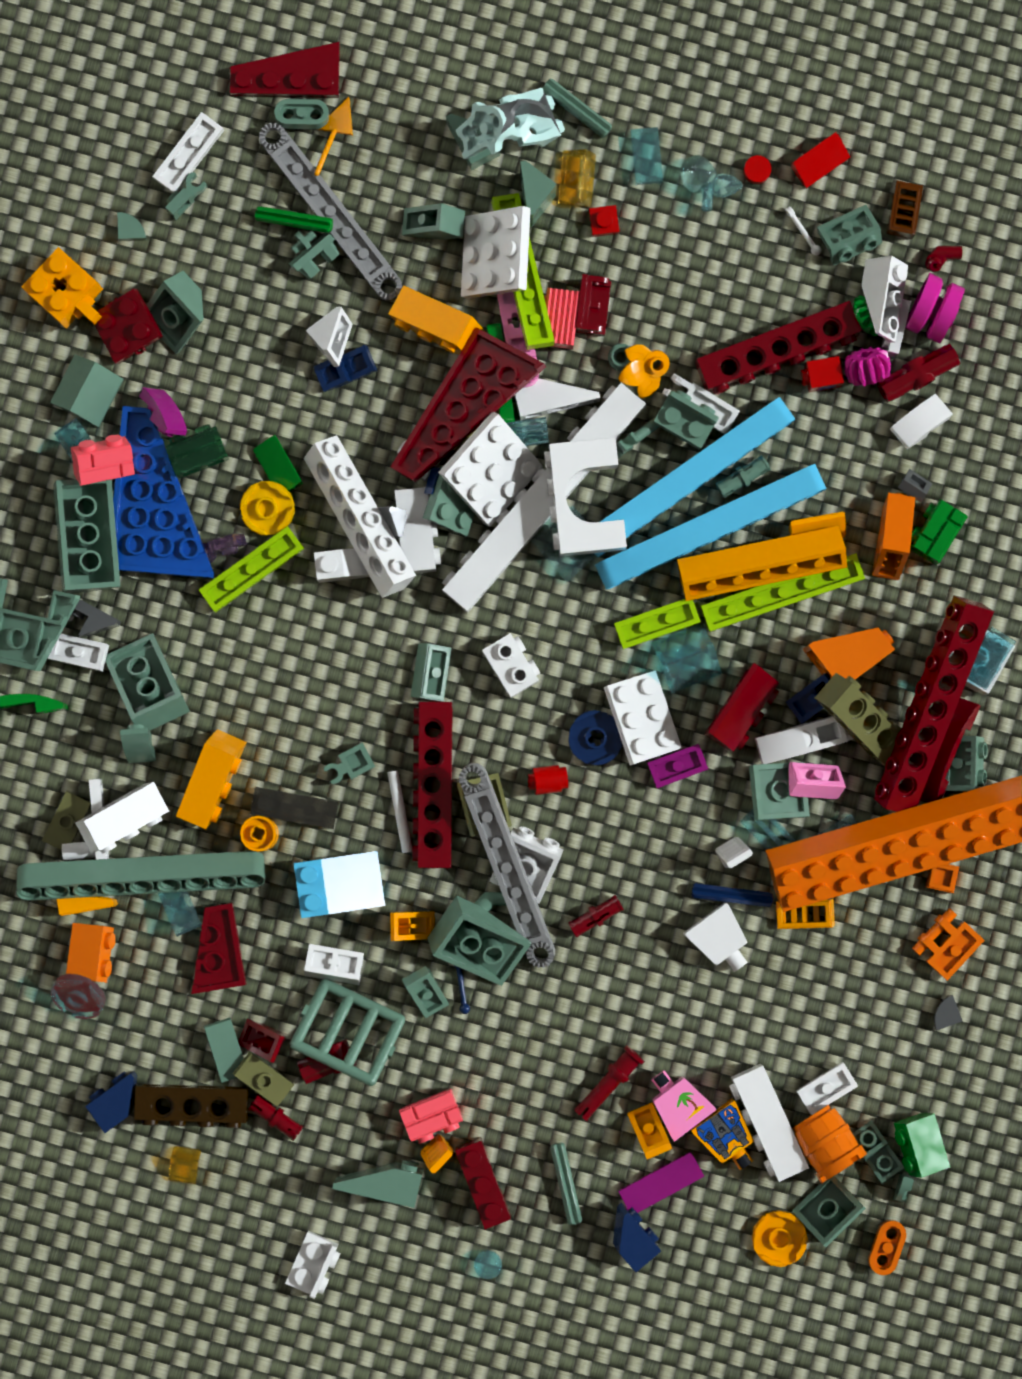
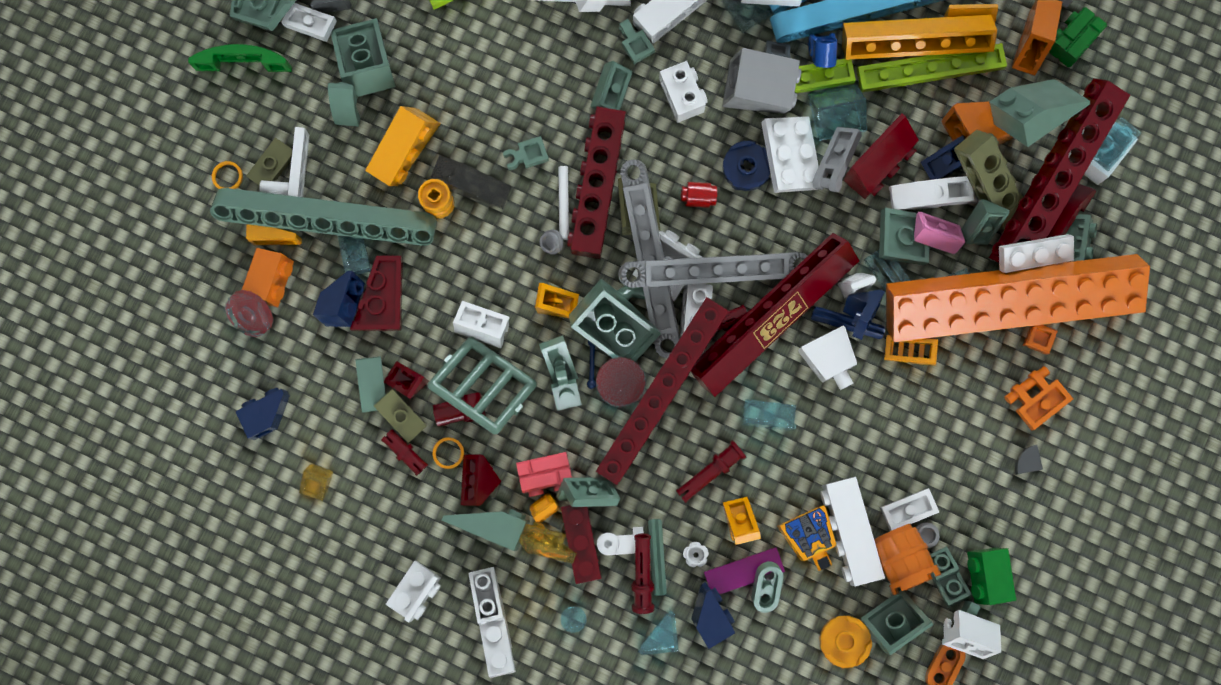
camera: 20 degrees right, 5 degrees down
white brick [75,782,169,854] -> none
dark brown brick [134,1084,249,1128] -> none
slope [293,851,385,918] -> none
magenta plate [647,744,708,789] -> none
bright pink torso [651,1070,716,1142] -> none
none -> light orange piece [212,161,243,189]
none -> dark blue slope [313,271,365,327]
none -> light orange piece [432,437,464,469]
none -> dark red slope [461,454,501,506]
none -> white slope [468,567,516,678]
none -> clear yellow slope [519,522,576,564]
none -> light grey plate [540,229,563,254]
none -> plate [551,365,582,411]
none -> sand green bracket [556,477,620,507]
none -> dark red brick [596,297,729,485]
none -> clear light blue tile [596,357,646,408]
none -> white leg [597,527,644,555]
none -> light grey plate [618,252,807,288]
none -> sand green plate [619,19,655,65]
none -> dark red pin [631,533,655,614]
none -> clear light blue slope [638,609,679,655]
none -> white bracket [679,284,713,336]
none -> white plate [683,542,709,567]
none -> dark red brick [691,233,860,397]
none -> light grey slope [722,48,801,114]
none -> clear light blue panel [742,399,796,431]
none -> sand green plate [751,562,783,613]
none -> dark grey plate [764,40,791,58]
none -> blue piece [808,33,837,68]
none -> light grey plate [813,127,862,192]
none -> dark blue slope [843,290,885,340]
none -> light grey plate [916,523,940,548]
none -> white hinge [942,610,1001,659]
none -> sand green slope [961,199,1010,245]
none -> sand green slope [990,79,1090,147]
none -> white plate [999,234,1074,273]

